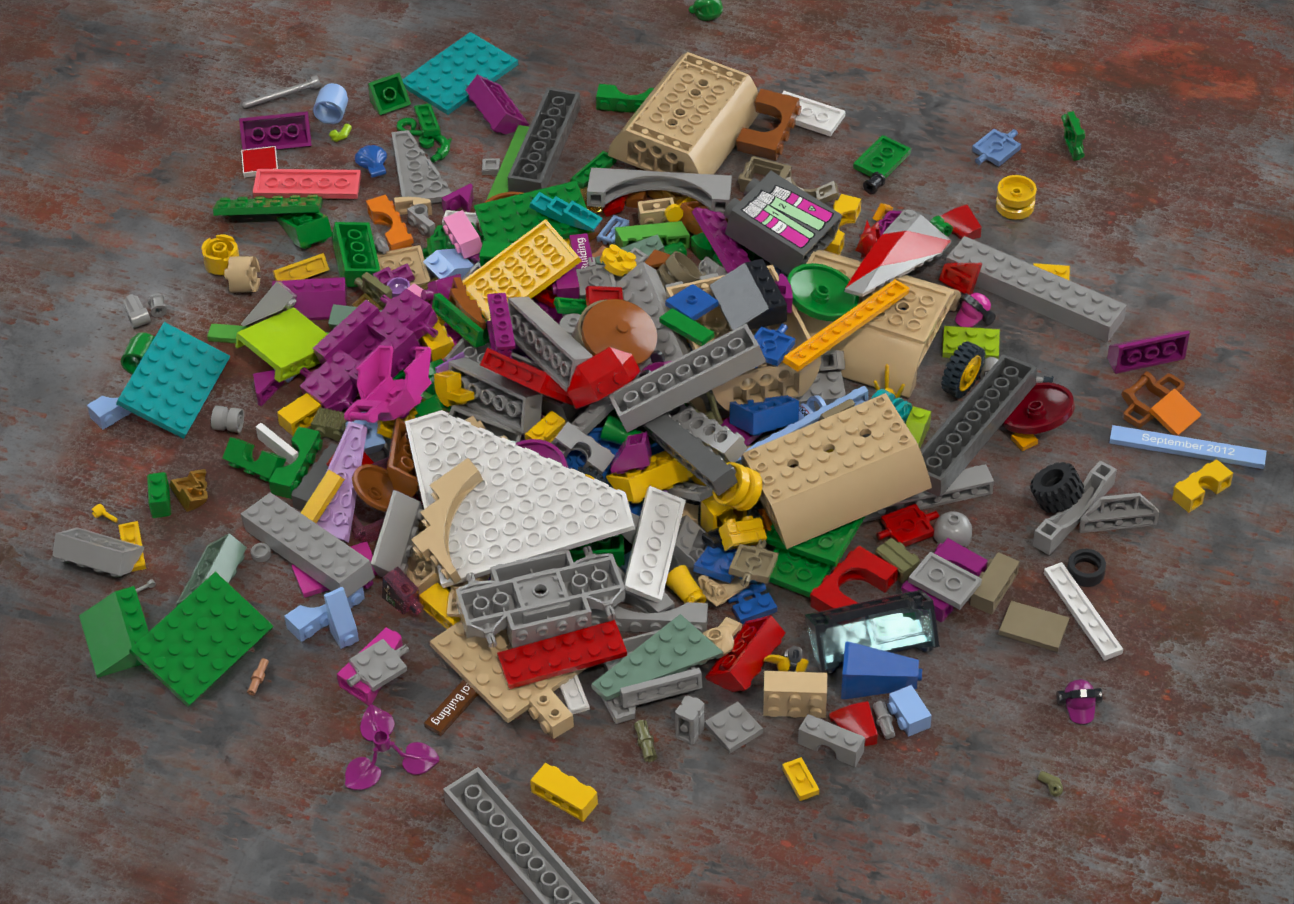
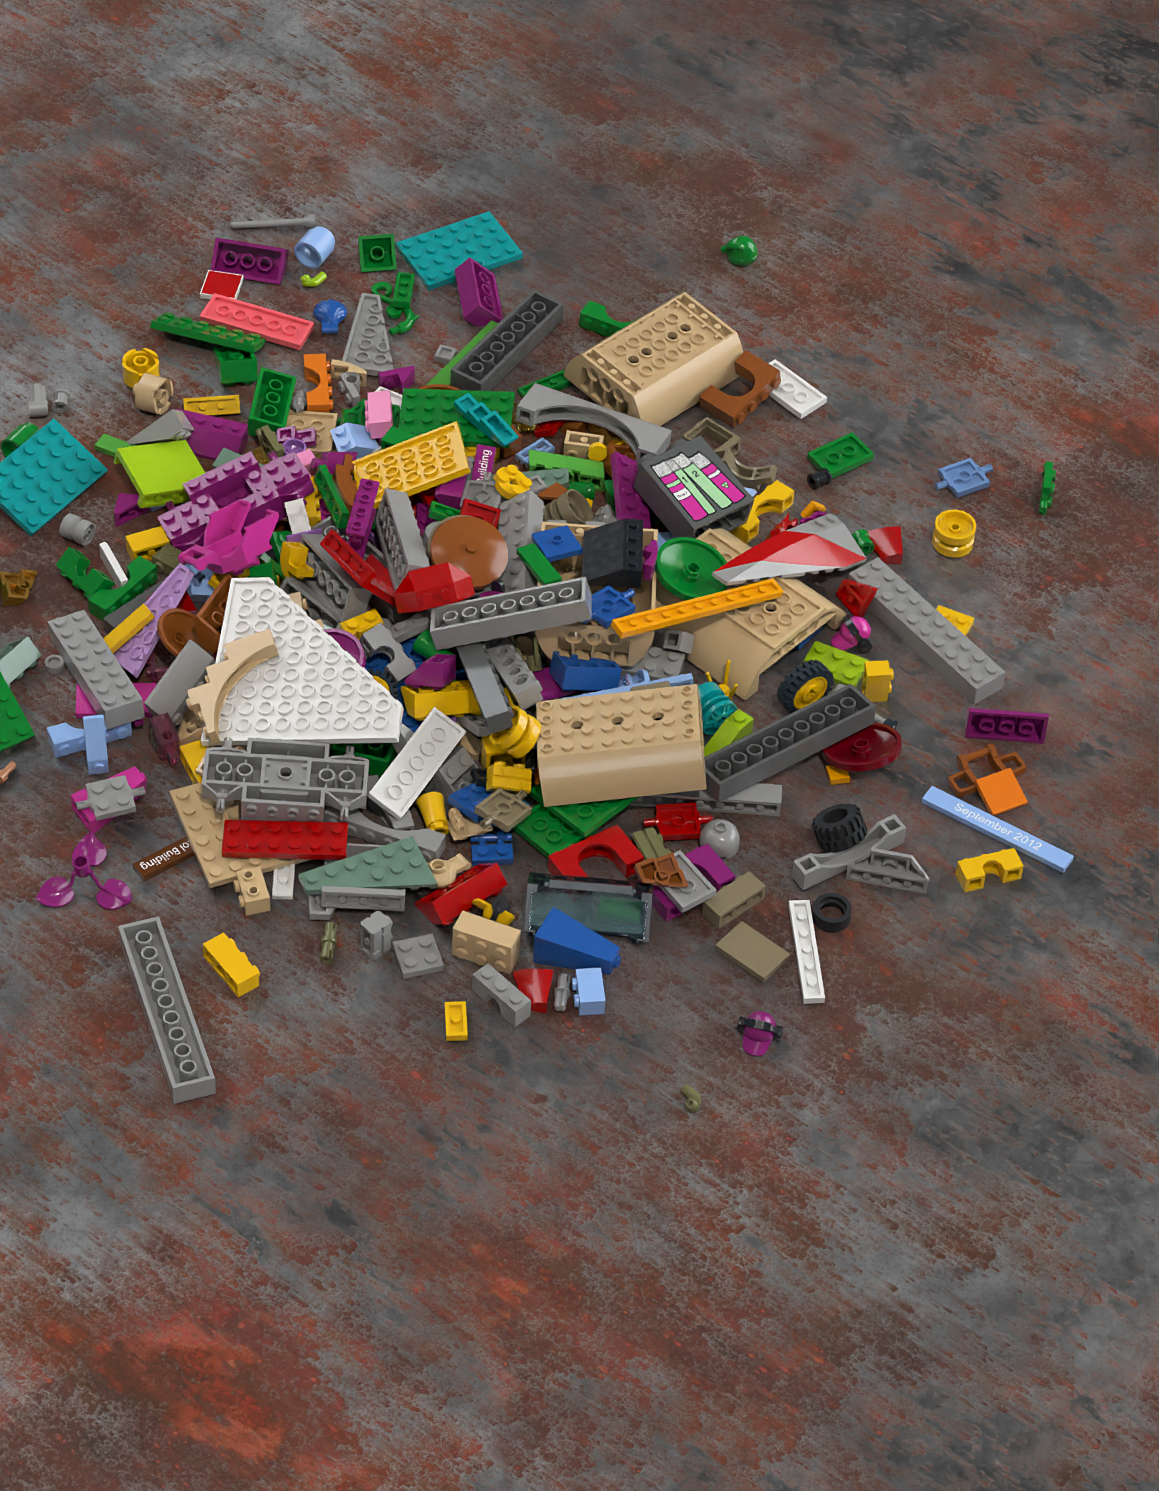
camera: 15 degrees right, 0 degrees up
none -> tile [284,498,311,534]
none -> dark orange slope [634,852,688,888]
none -> yellow brick [861,660,894,702]

